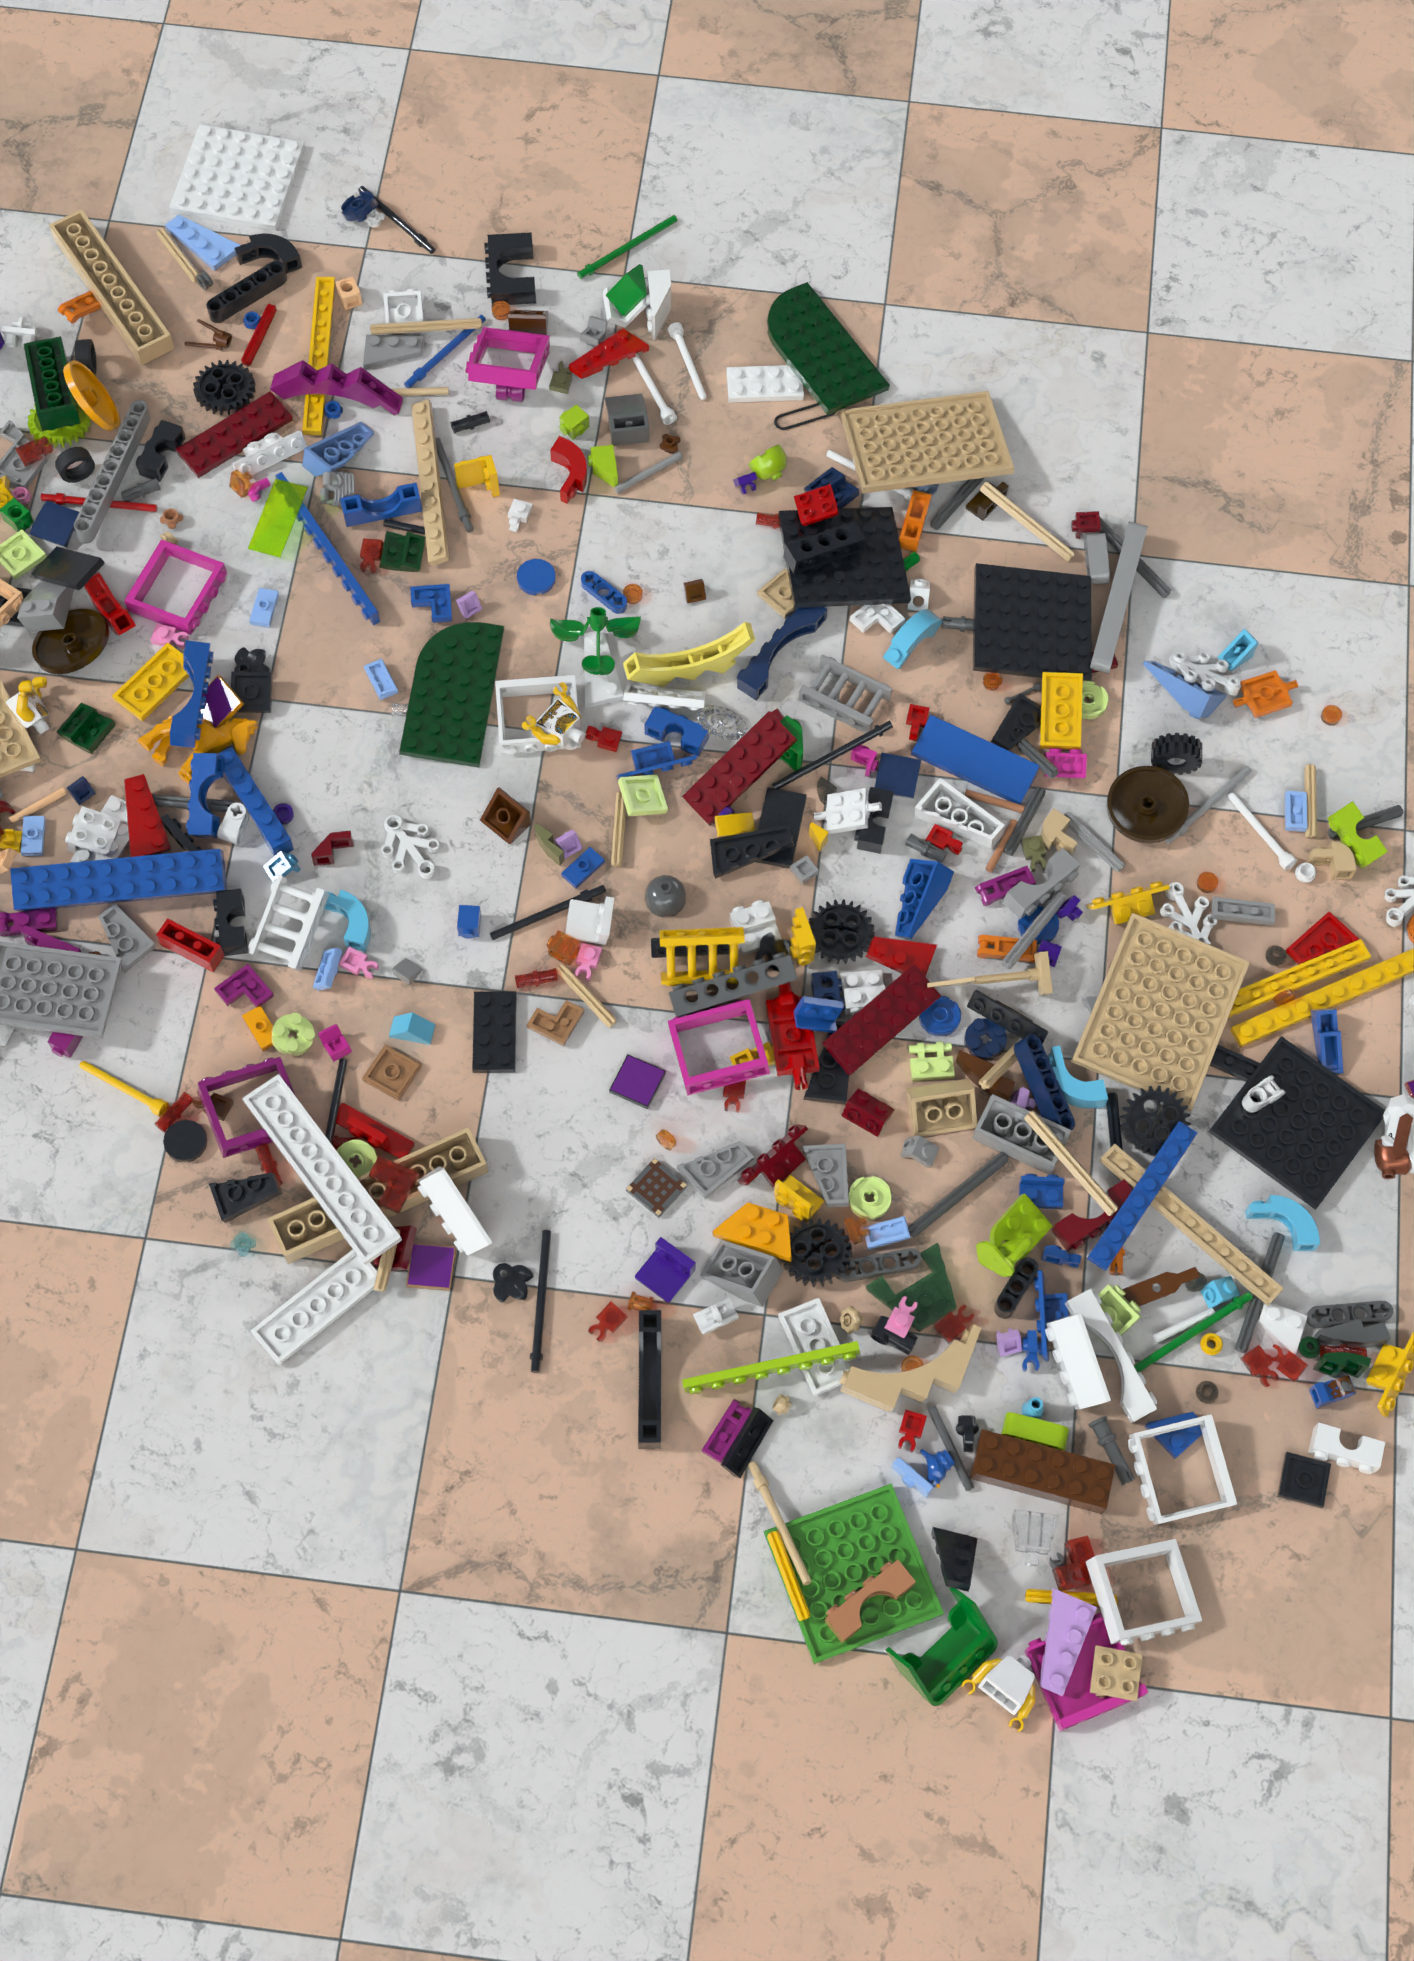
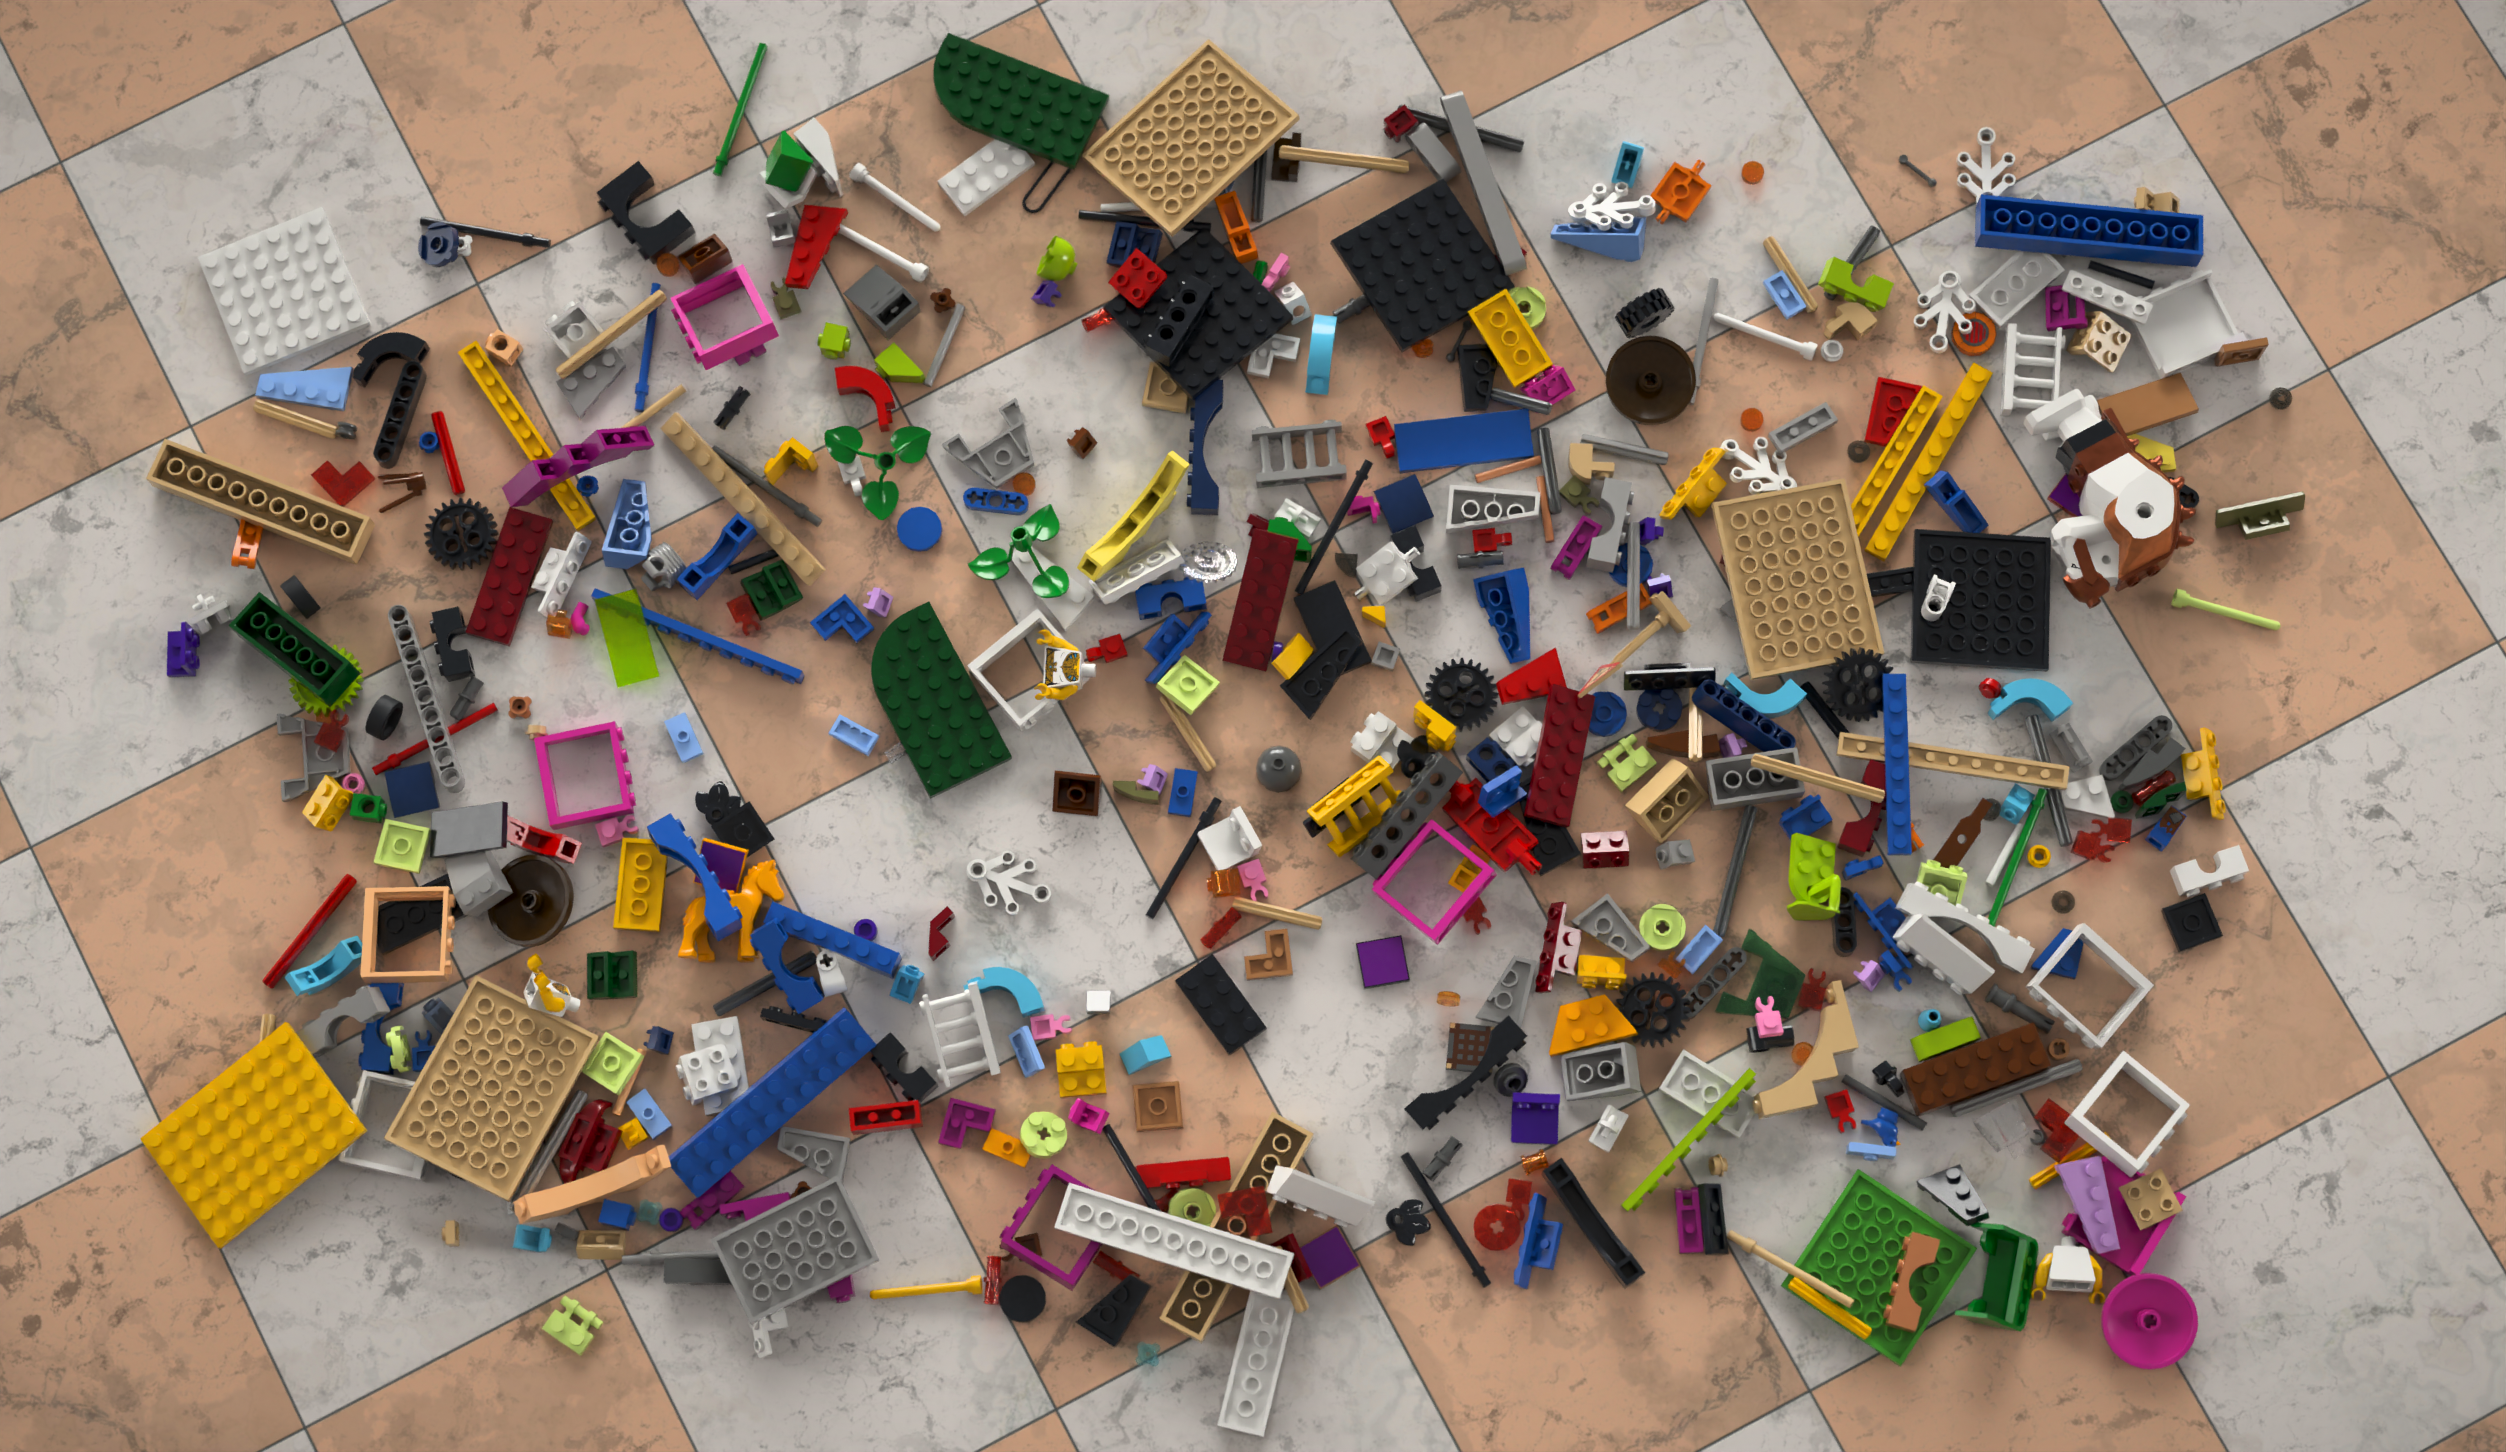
camera: 30 degrees left, 10 degrees up
light orange dish [63,360,120,431] -> none
red wing [124,774,171,857] -> none
blue brick [457,905,481,939] -> none
tan piece [839,1306,864,1334] -> none
clear orange tile [1273,989,1296,1007] -> none
none -> clear red plate [311,460,375,507]
none -> yellowish green plate [581,1032,644,1095]
none -> green plant [824,426,931,520]
none -> light grey wing [942,398,1034,489]
none -> yellow plate [1055,1041,1107,1098]
none -> black bar [1078,210,1212,232]
none -> bright pink plate [1261,253,1290,292]
none -> white hips [1274,498,1321,539]
none -> black arch [1404,1015,1527,1130]
none -> dark grey pin [1422,1136,1463,1182]
none -> clear red plate [1473,1203,1521,1251]
none -> dark grey plate [1493,1063,1528,1097]
none -> blue bracket [1514,1193,1563,1289]
none -> light grey axle [1950,1059,2083,1117]
none -> red plate [1978,678,2001,699]
none -> medium nougat bush [2047,1038,2070,1061]
none -> light grey hinge [2049,723,2093,773]
none -> dark pink dish [2101,1273,2198,1369]

